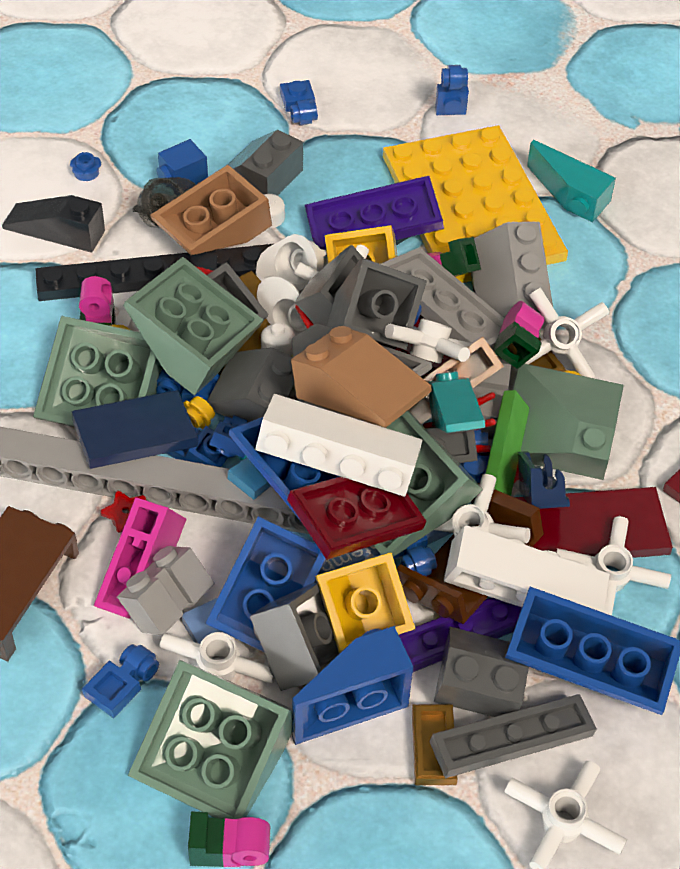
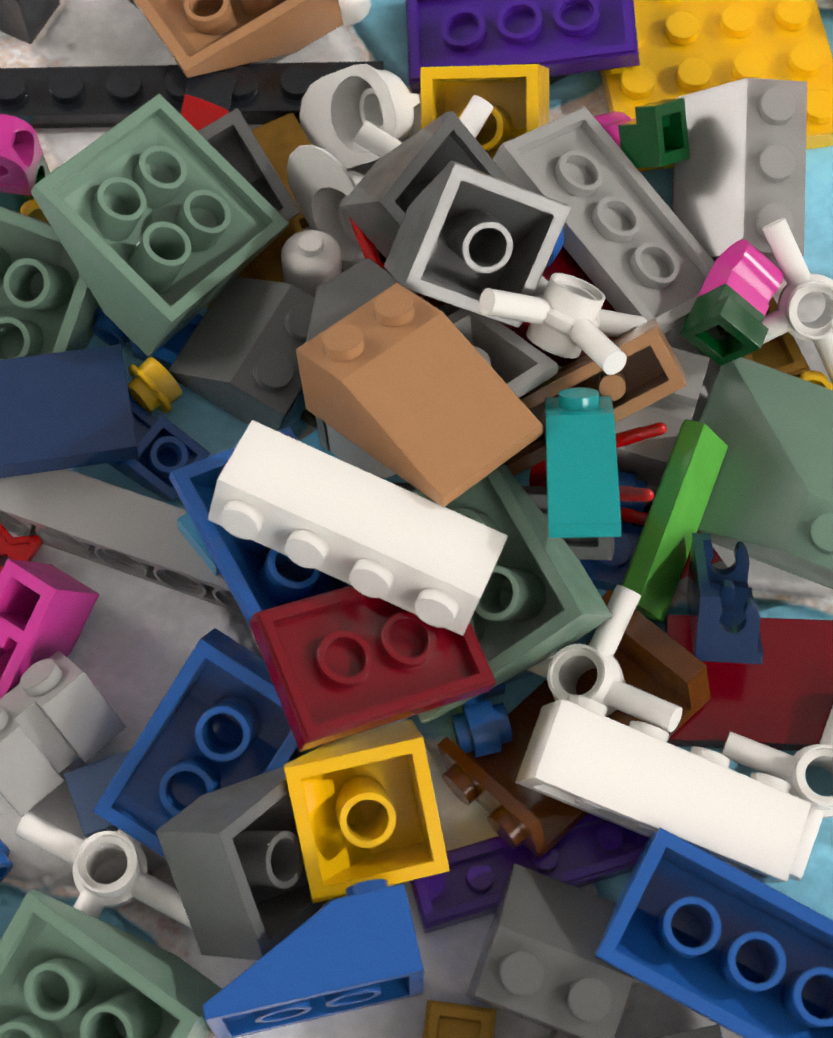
camera: 10 degrees right, 15 degrees up
blue plate [209,415,247,458] -> none

